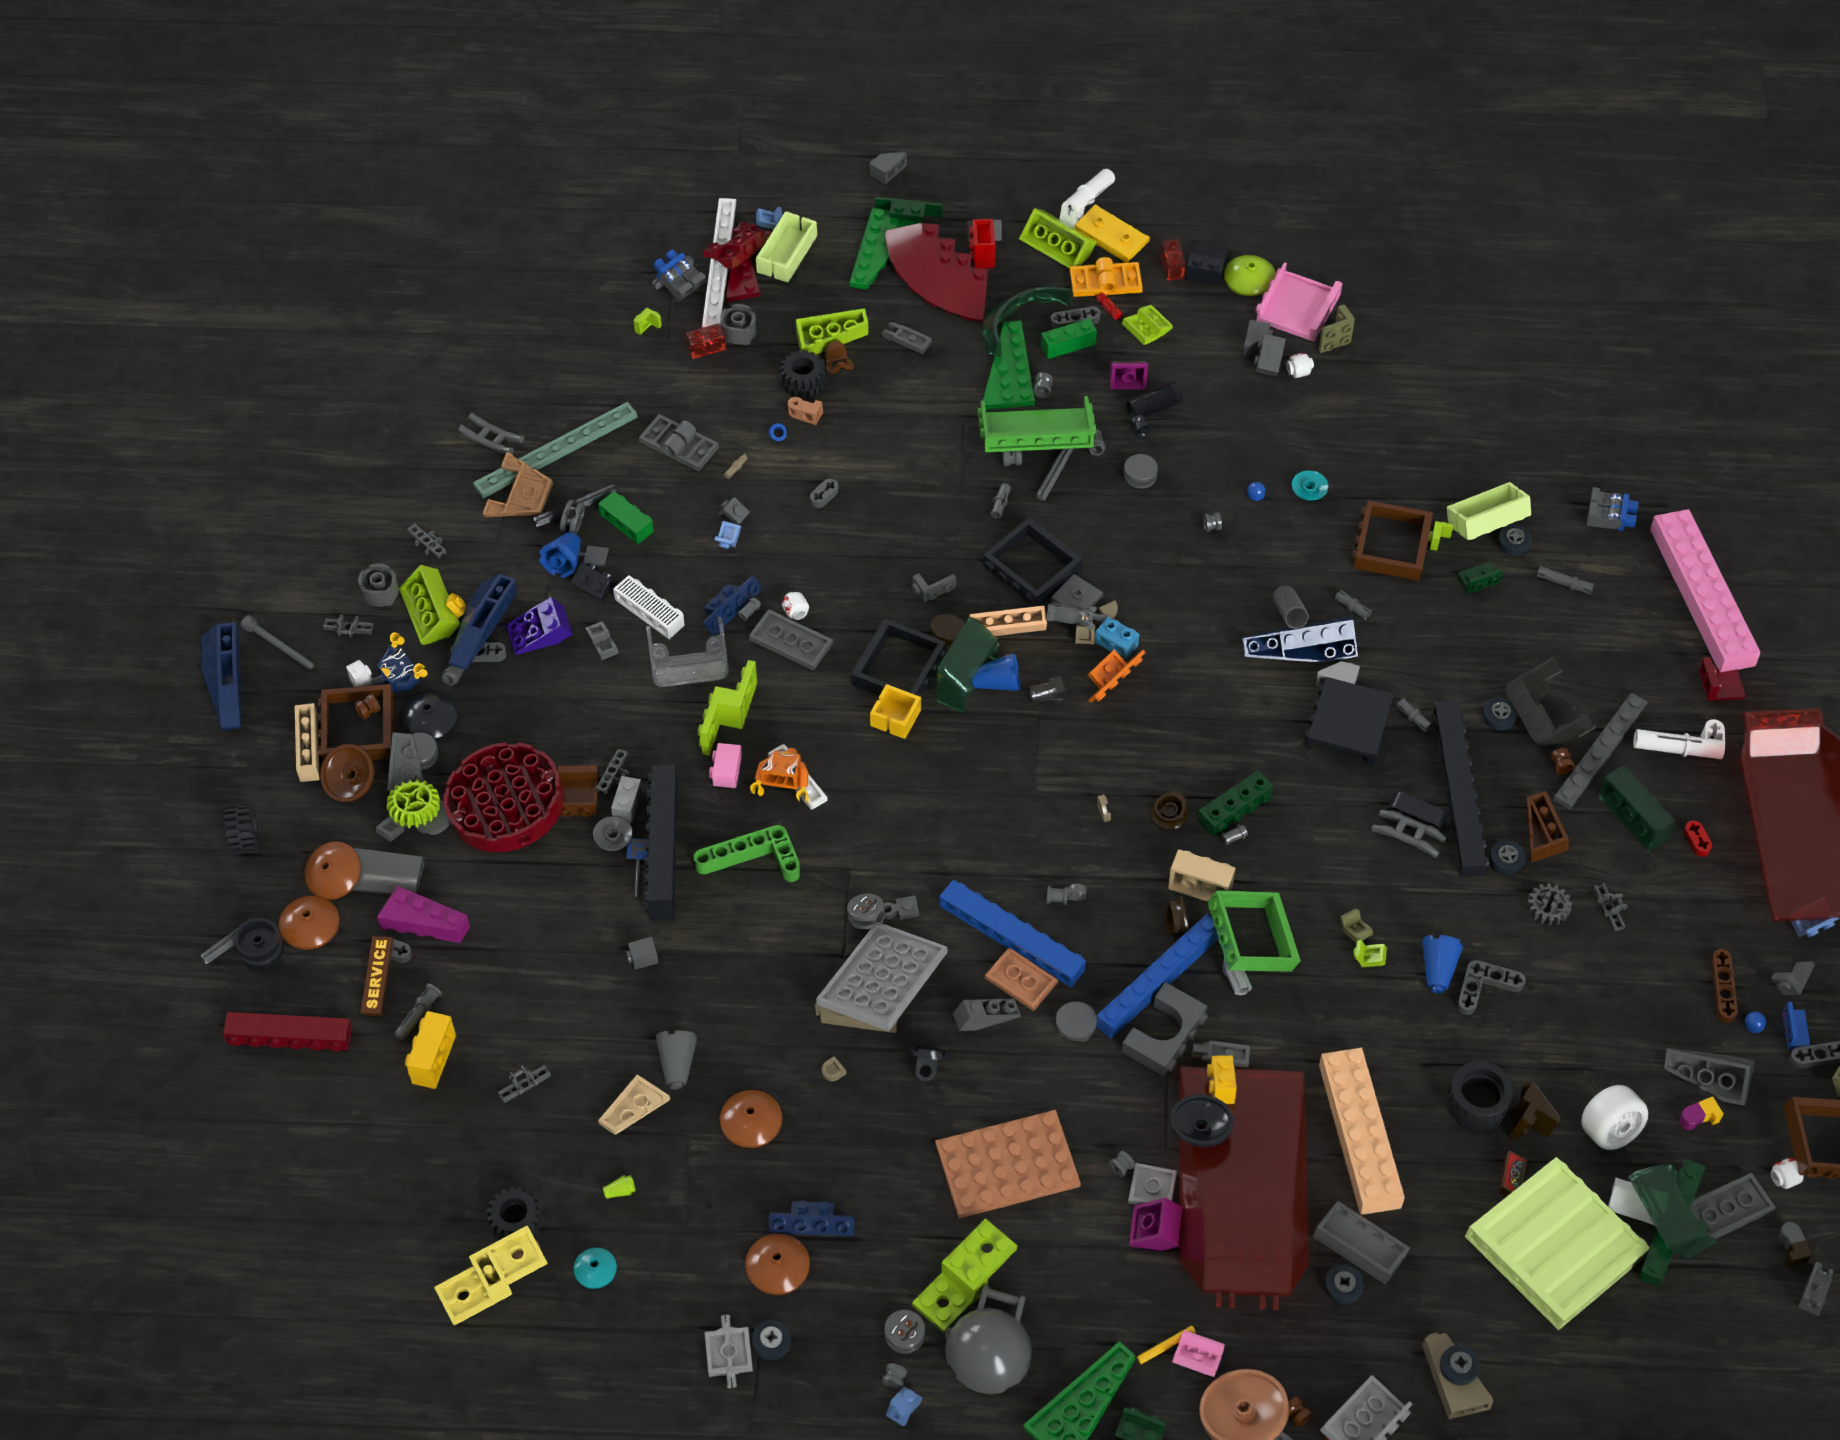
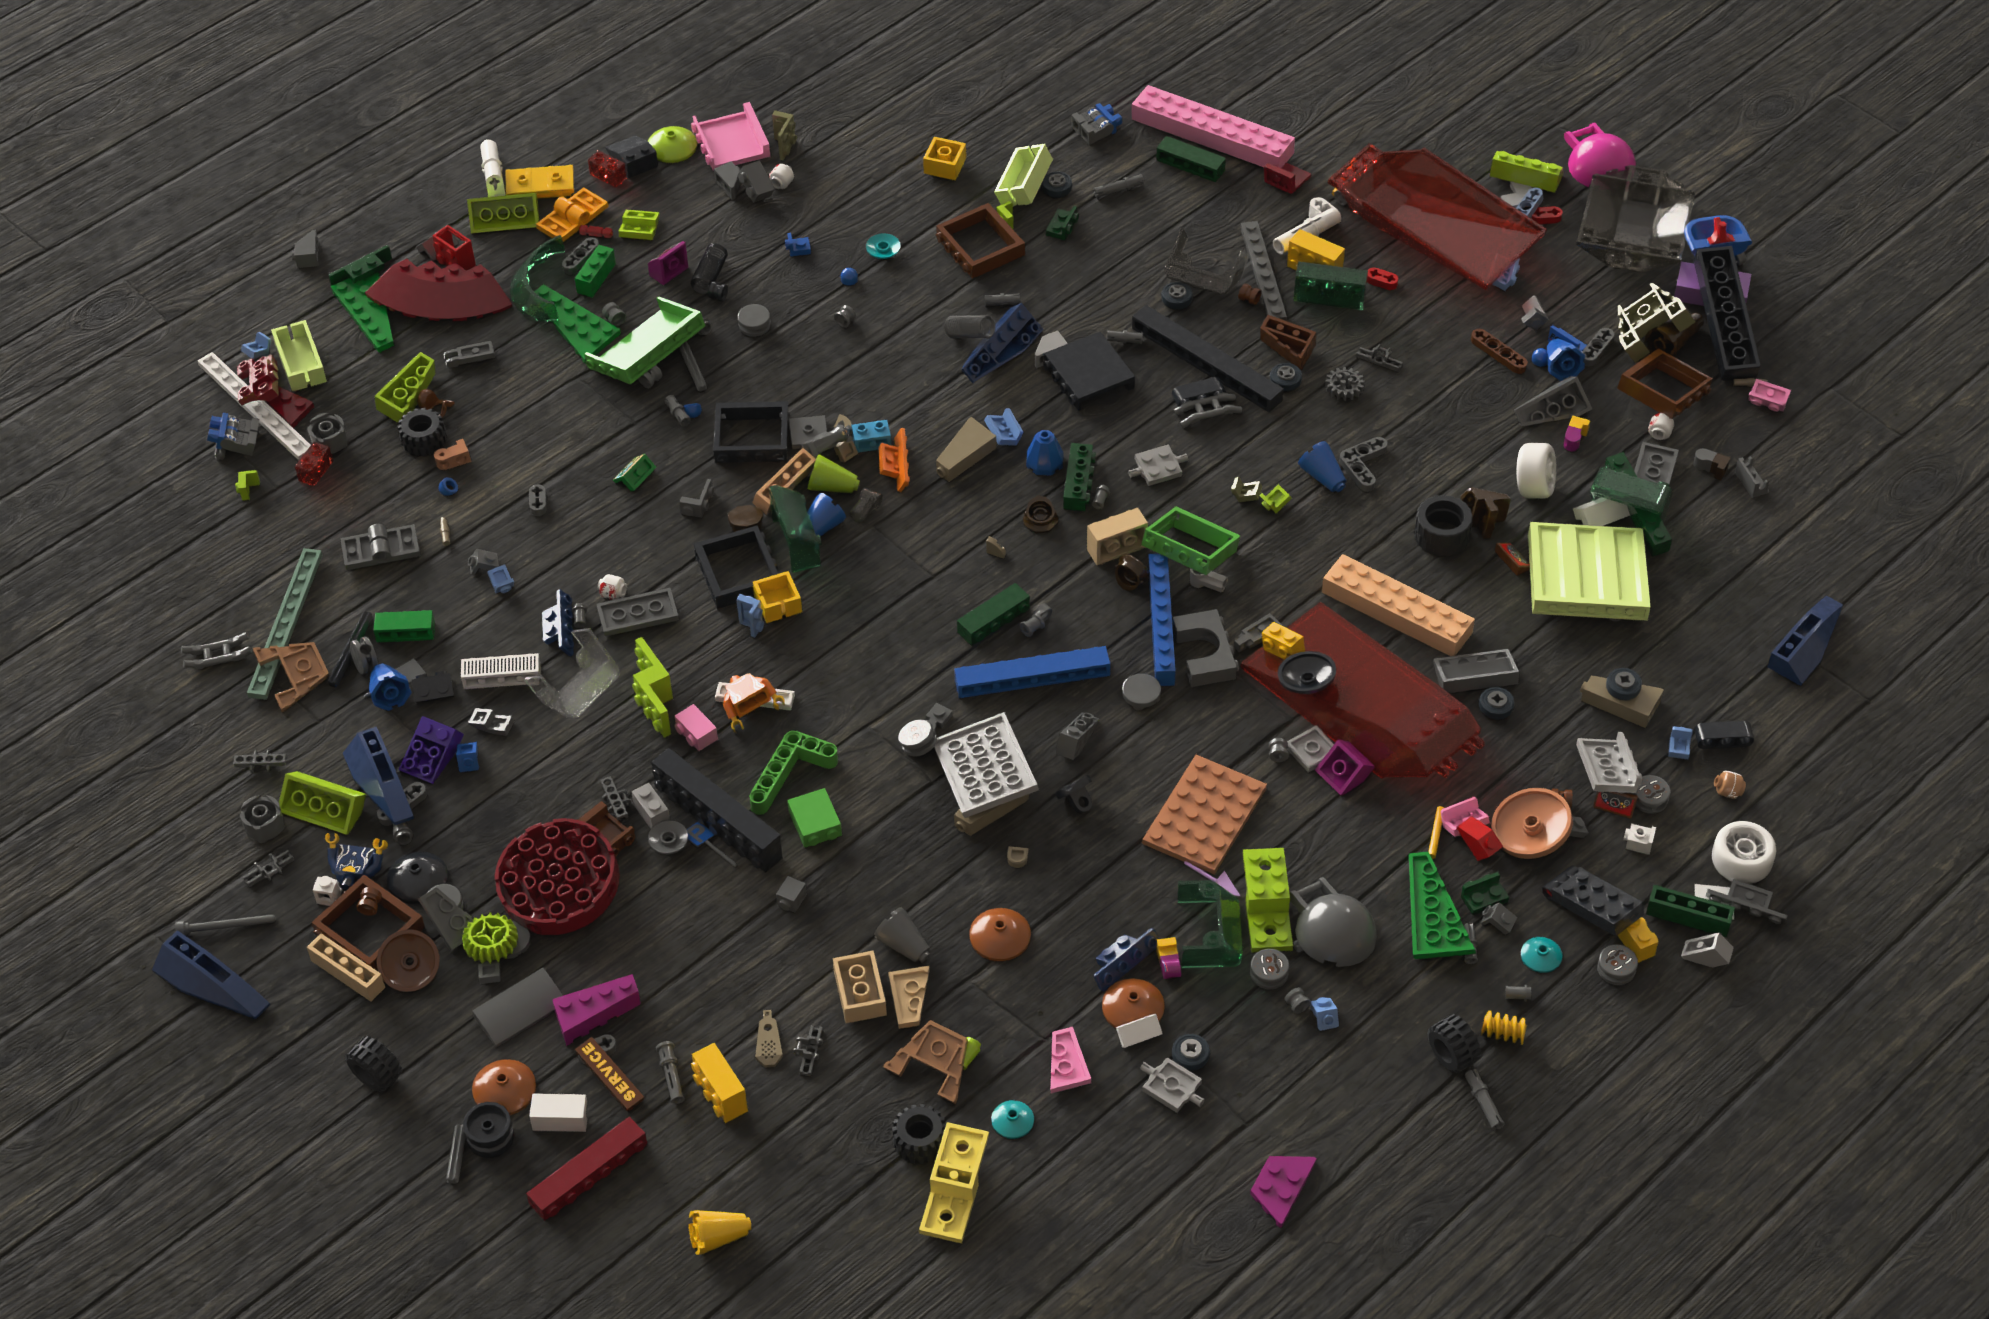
camera: 45 degrees left, 5 degrees down
dark orange dish [305,842,361,900] -> none
yellow plate [446,593,466,618] -> none
nougat tile [985,947,1058,1011] -> none
none -> blue bracket [456,742,479,772]
none -> white piece [529,1094,587,1132]
none -> green panel [613,454,656,491]
none -> blue piece [683,403,701,418]
none -> yellow cone [689,1210,751,1255]
none -> medium blue bracket [737,594,764,638]
none -> dark tan piece [755,1010,783,1068]
none -> blue bracket [785,233,811,256]
none -> bright green brick [787,788,842,848]
none -> lime cone [808,455,860,493]
none -> tan brick [833,951,887,1023]
none -> medium nougat wing [883,1020,968,1104]
none -> yellow brick [923,137,966,180]
none -> dark tan slope [936,417,997,482]
none -> dark green brick [957,583,1030,646]
none -> medium blue bracket [984,408,1023,445]
none -> blue cone [1026,430,1063,475]
none -> bright pink wing [1051,1027,1091,1093]
none -> white tile [1116,1014,1162,1048]
none -> light grey plate [1128,444,1188,486]
none -> dark green brick [1156,136,1226,182]
none -> leg [1157,937,1181,979]
none -> clear green windscreen [1177,880,1243,968]
none -> lavender piece [1184,861,1241,897]
none -> yellow brick [1287,229,1345,286]
none -> red slope [1456,816,1503,861]
none -> blue cone [1547,339,1585,381]

